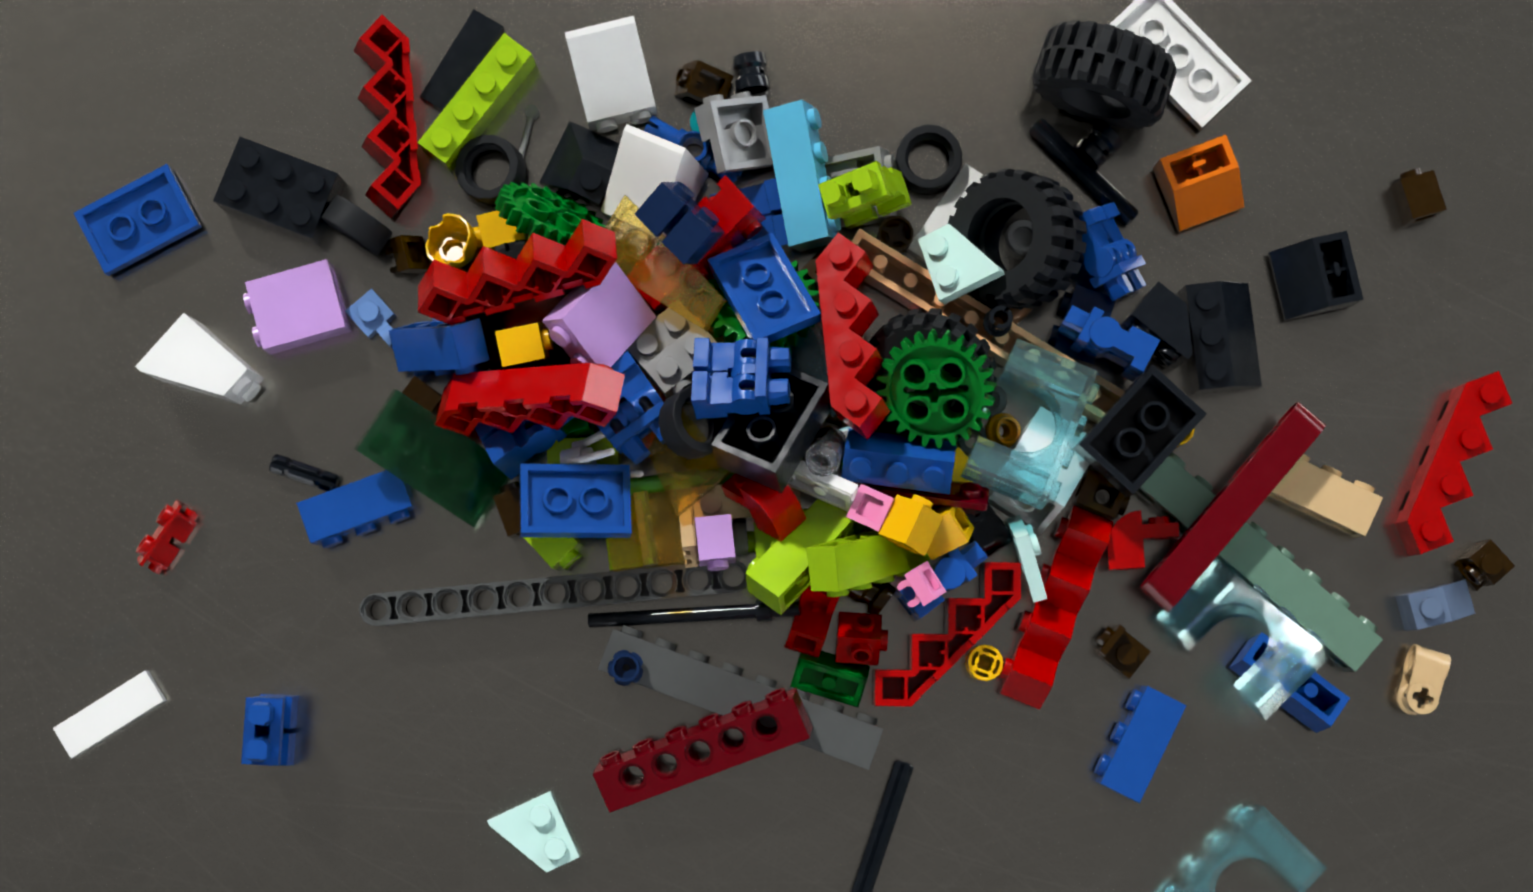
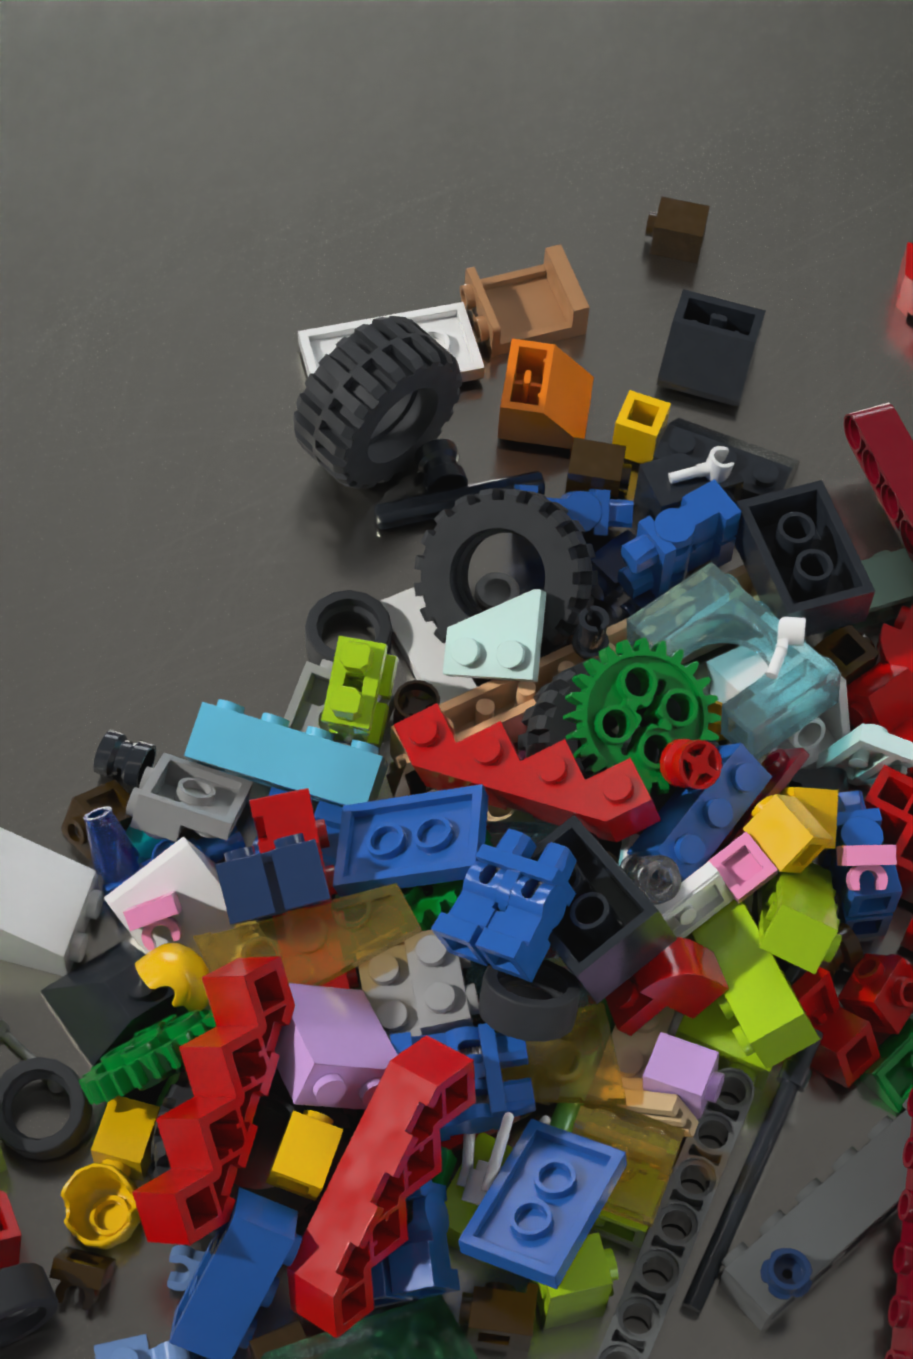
camera: 65 degrees left, 25 degrees down
none -> clear blue cone [83,807,140,883]
none -> bright pink tile [123,891,182,951]
none -> yellow hair [135,942,210,1012]
none -> medium nougat panel [460,244,590,357]
none -> dark brown brick [565,438,632,500]
none -> yellow brick [612,390,671,464]
none -> red wheel [660,739,722,790]
none -> white hand [668,446,735,484]
none -> white hand [766,617,806,679]

